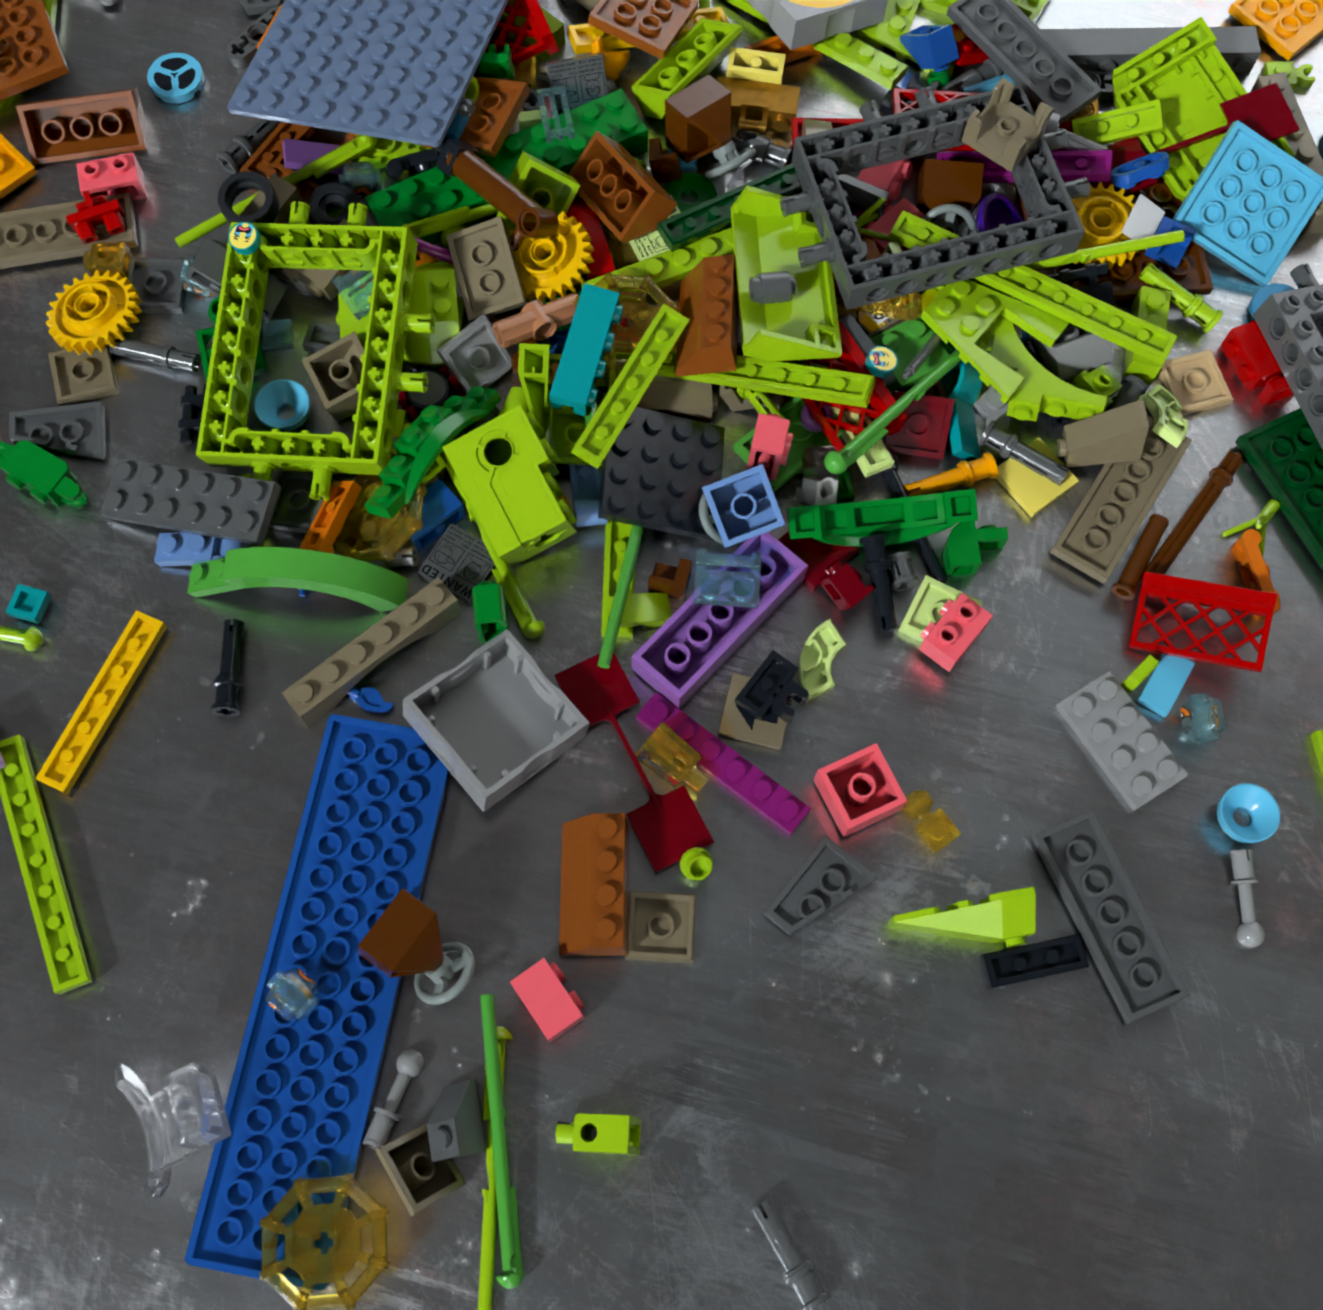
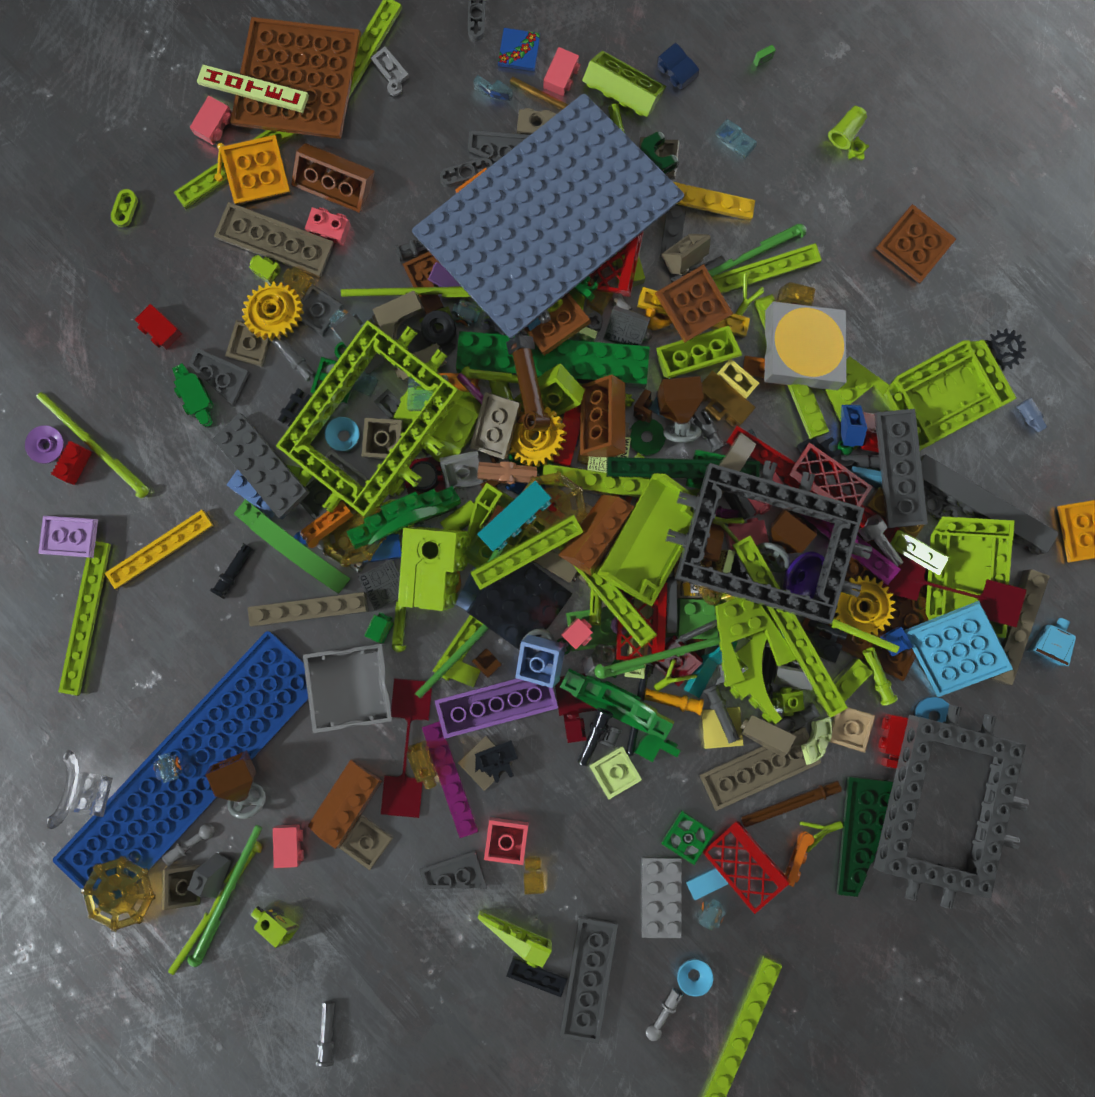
camera: 30 degrees right, 15 degrees up
teal plate [5,584,52,624] -> none
red hips [65,190,126,244] -> none
medium azure tile [147,52,205,104] -> none
black tyre [218,171,279,224] -> none
tile [228,222,261,255] -> none
blue piece [347,687,394,715] -> none
clear light blue tile [536,86,575,143] -> none
lime plate [680,847,713,880] -> none
clear light blue plate [694,548,761,608] -> none
dark grey brick [749,271,796,305] -> none
yellowish green tile [798,618,846,702] -> none
tile [865,346,898,378] -> none
coral brick [919,593,993,672] -> none
dark tan panel [961,77,1054,172] -> none
blue plate [1111,152,1170,190] -> none
reddish brown pin [1111,514,1169,601] -> none
white sticker [1121,193,1165,250] -> none
lime tile [1121,654,1159,693] -> none
lime plate [1262,61,1316,90] -> none
none -> lime brick [249,255,282,285]
none -> lime plant [654,659,697,691]
none -> green piece [661,810,715,865]

